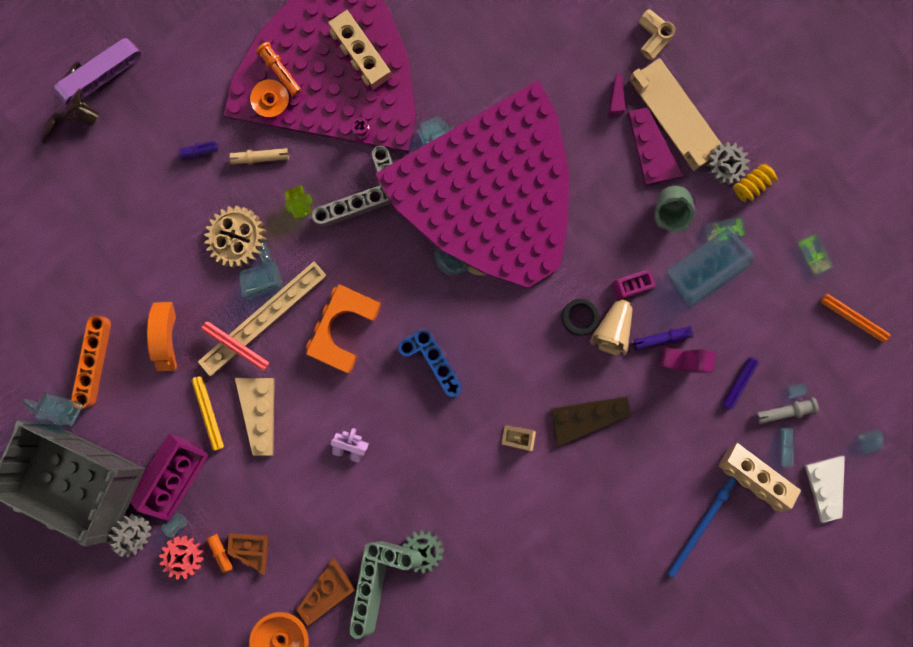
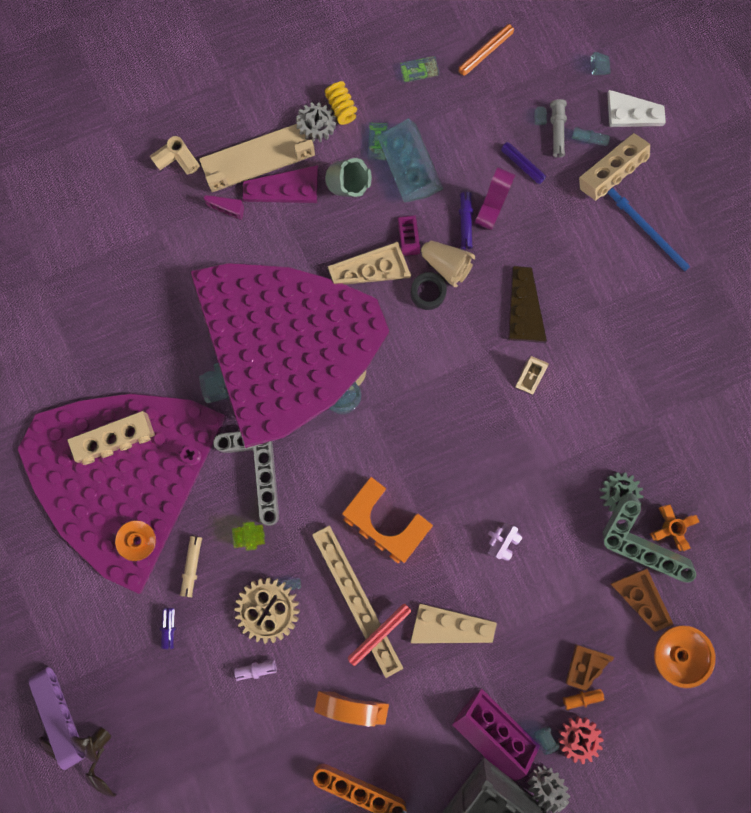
camera: 85 degrees left, 5 degrees down
yellow axle [191,376,224,450] -> none
clear light blue slope [239,260,284,300] -> none
orange pin [255,42,302,97] -> none
blue beam [398,329,462,397] -> none
none -> lavender pin [234,660,277,681]
none -> tan wing [328,242,411,285]
none -> orange pin [649,505,699,551]

